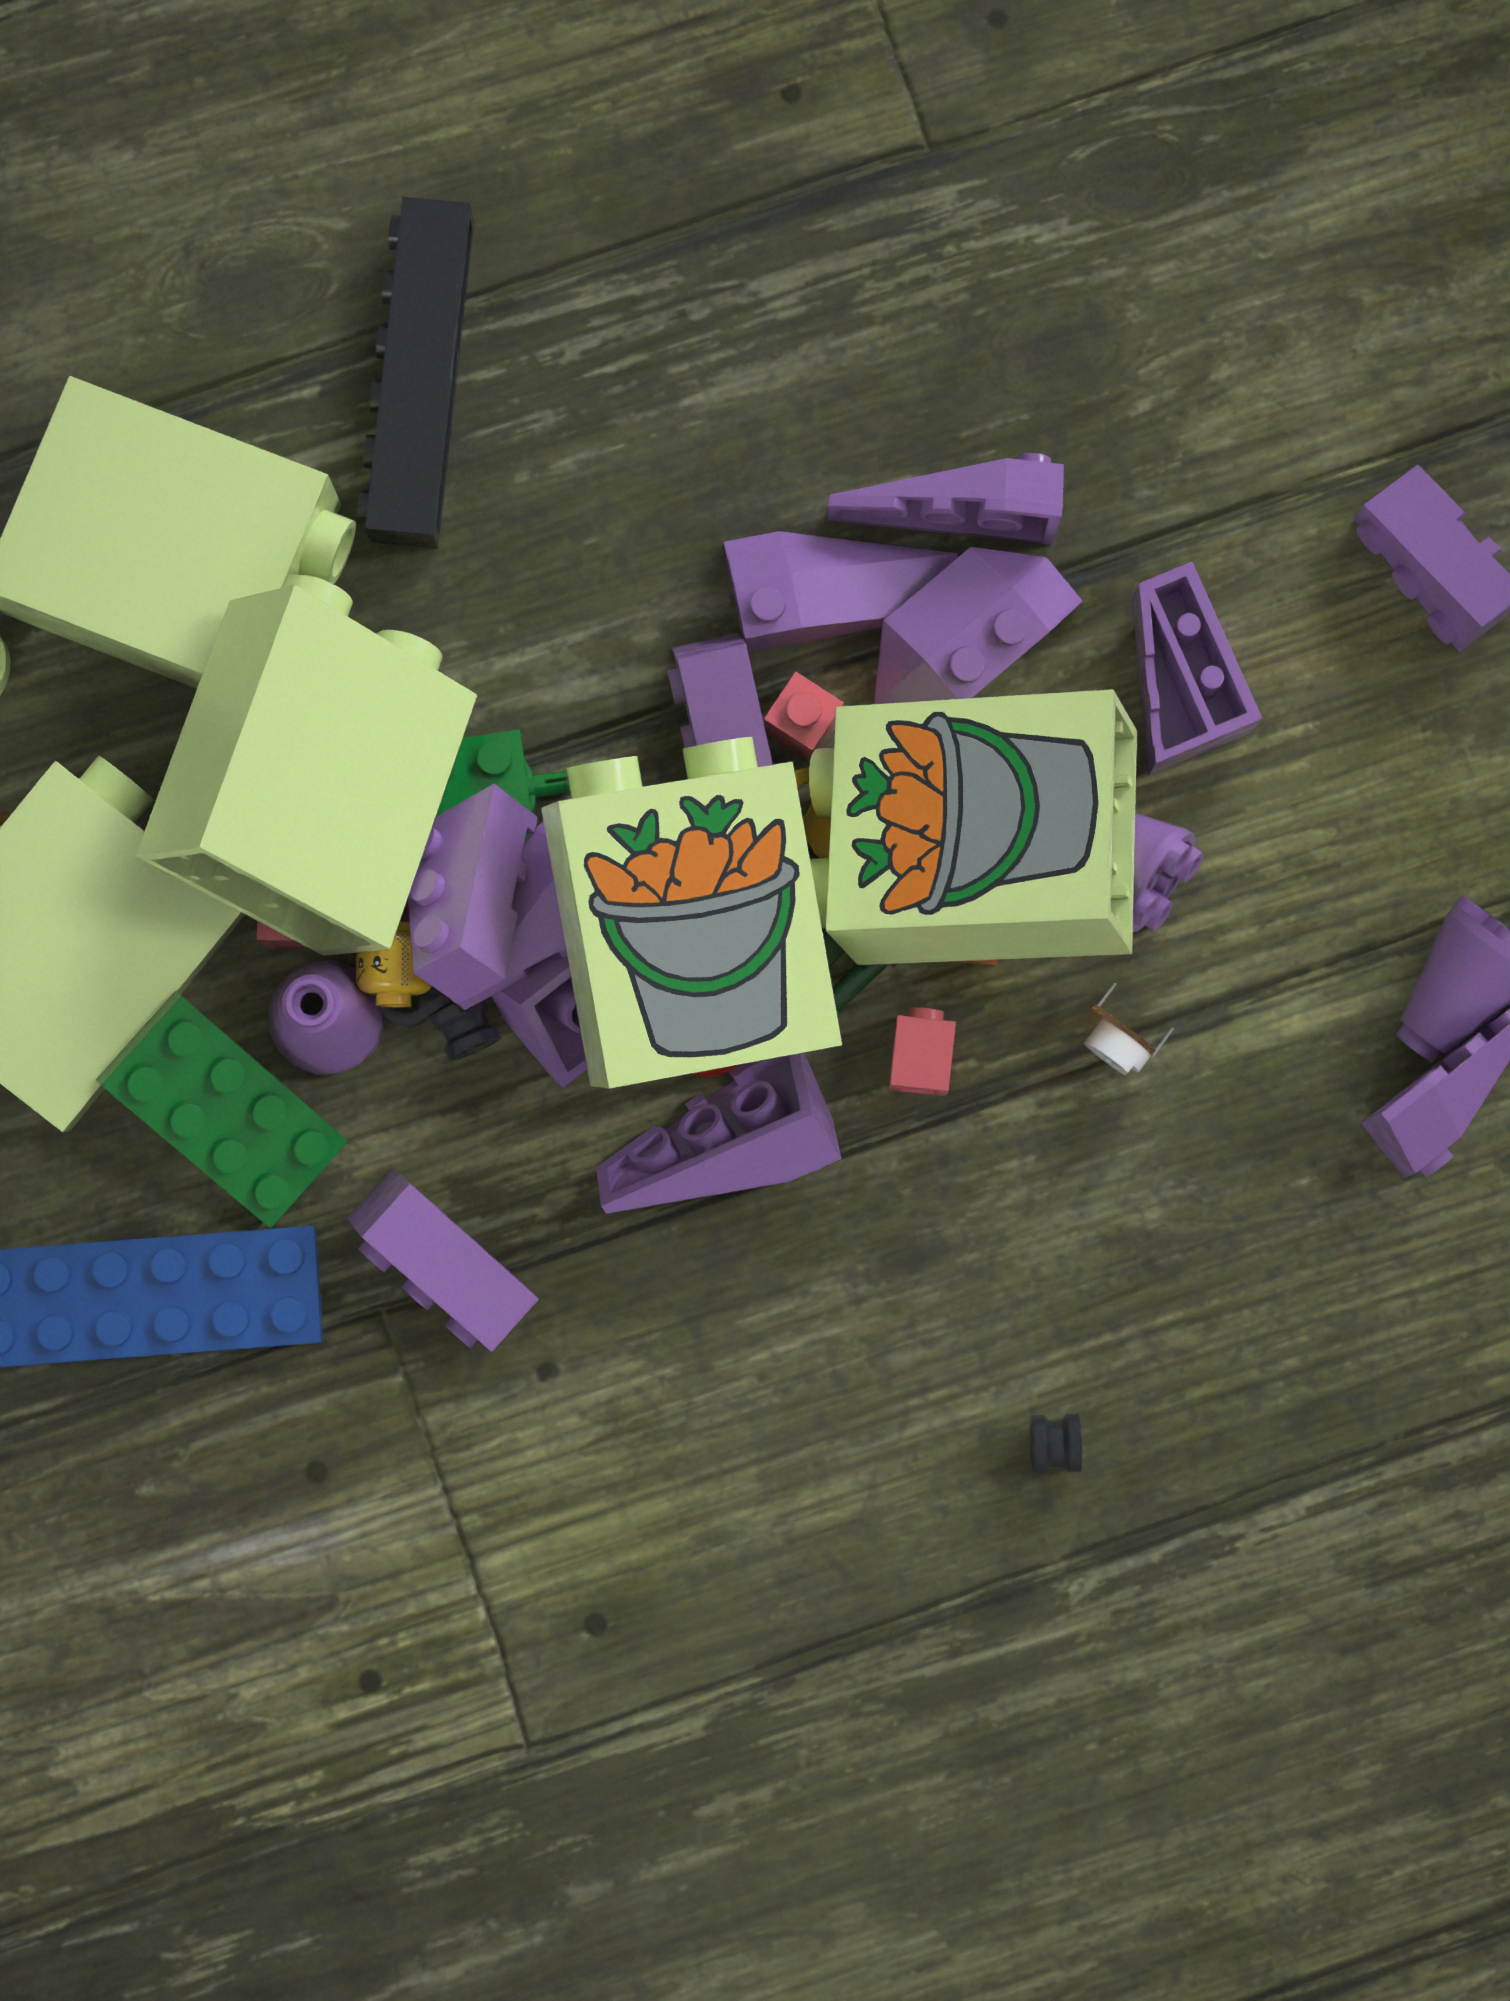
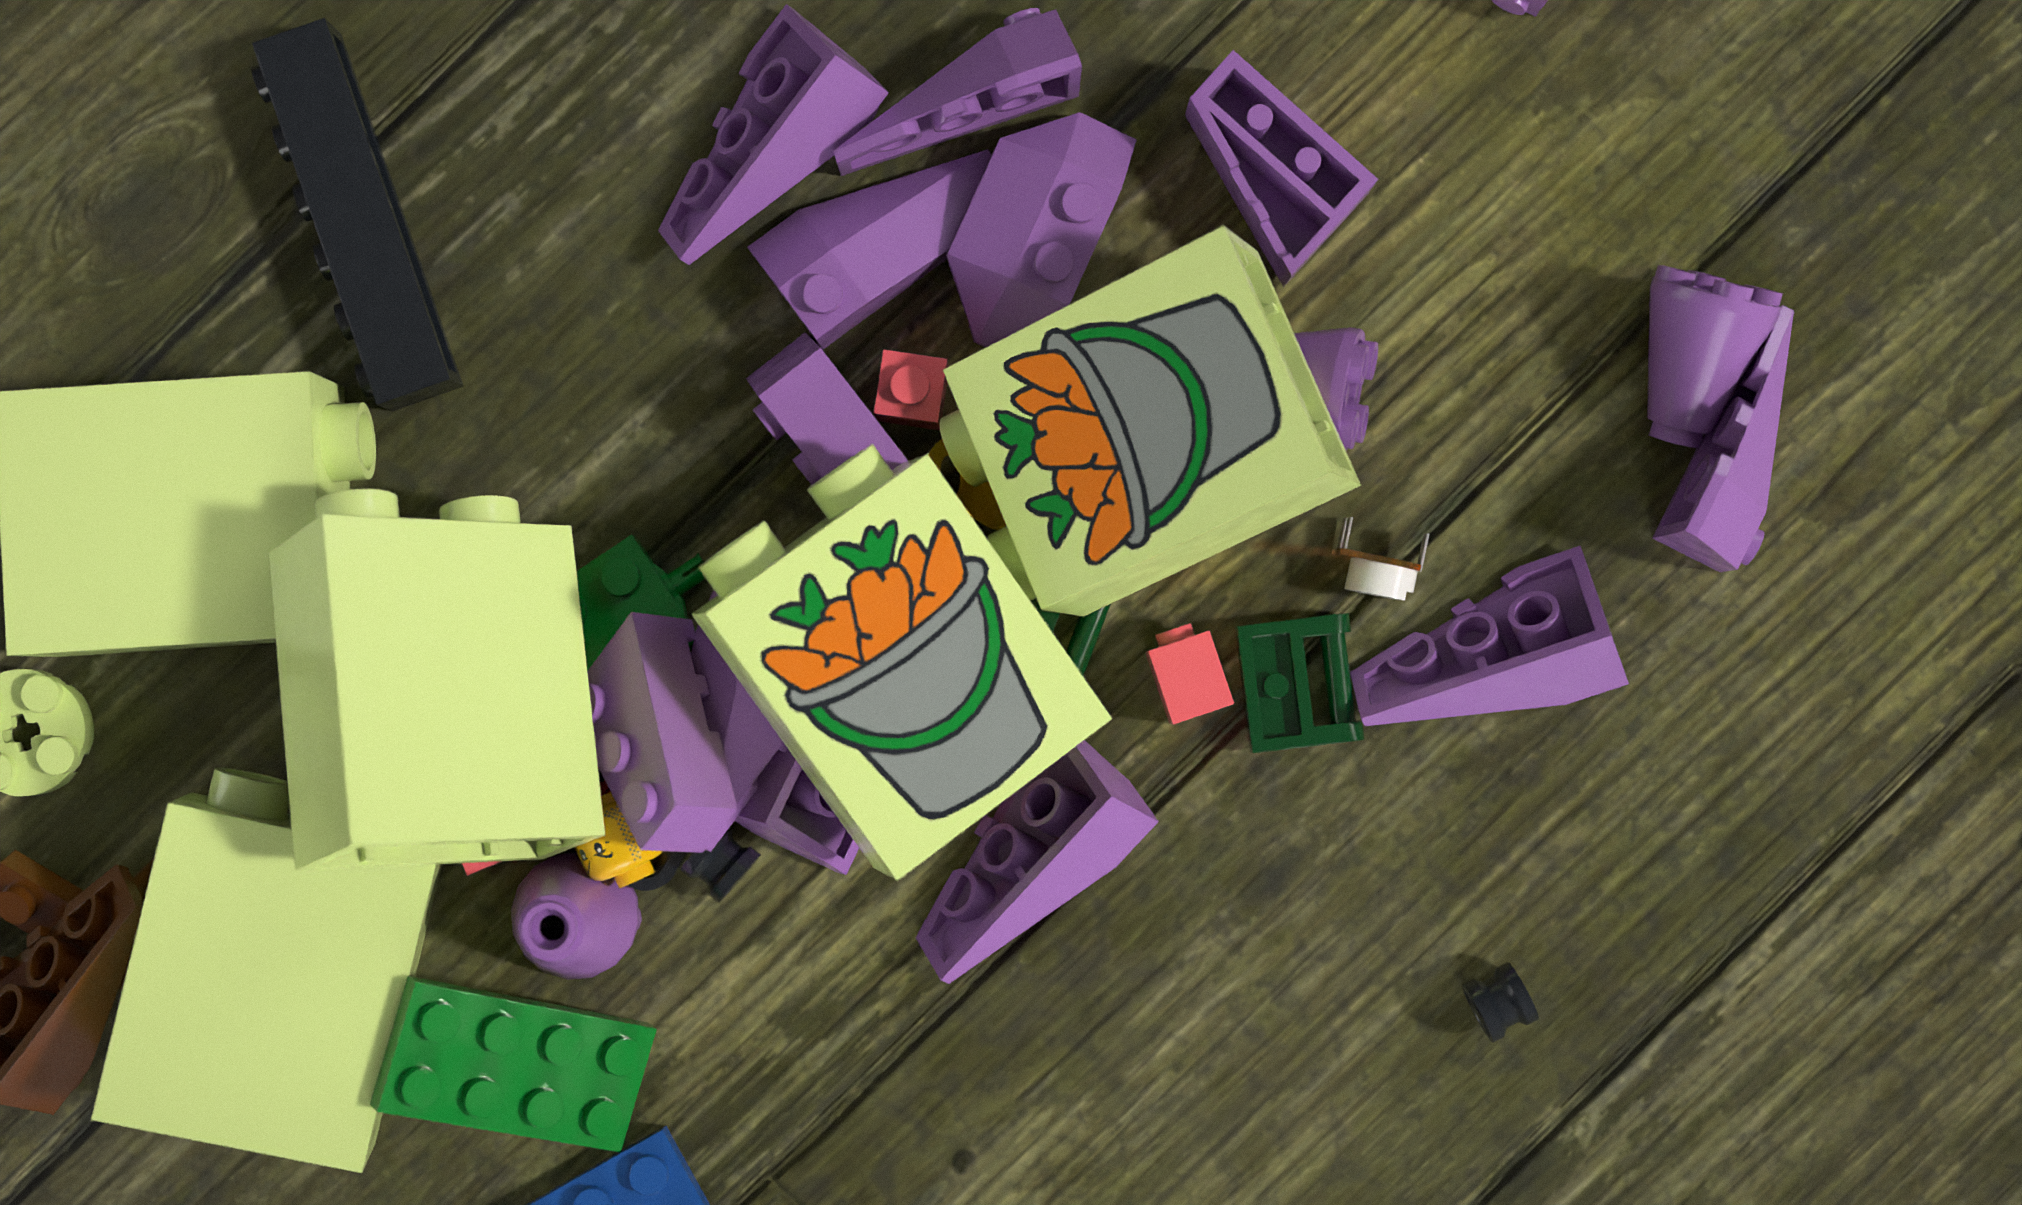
camera: 20 degrees left, 5 degrees up
medium lavender wedge [347,1167,539,1352] -> none
none -> medium lavender wedge [658,4,889,265]
none -> dark green plate [1235,613,1365,753]
none -> medium lavender wedge [1350,546,1629,726]

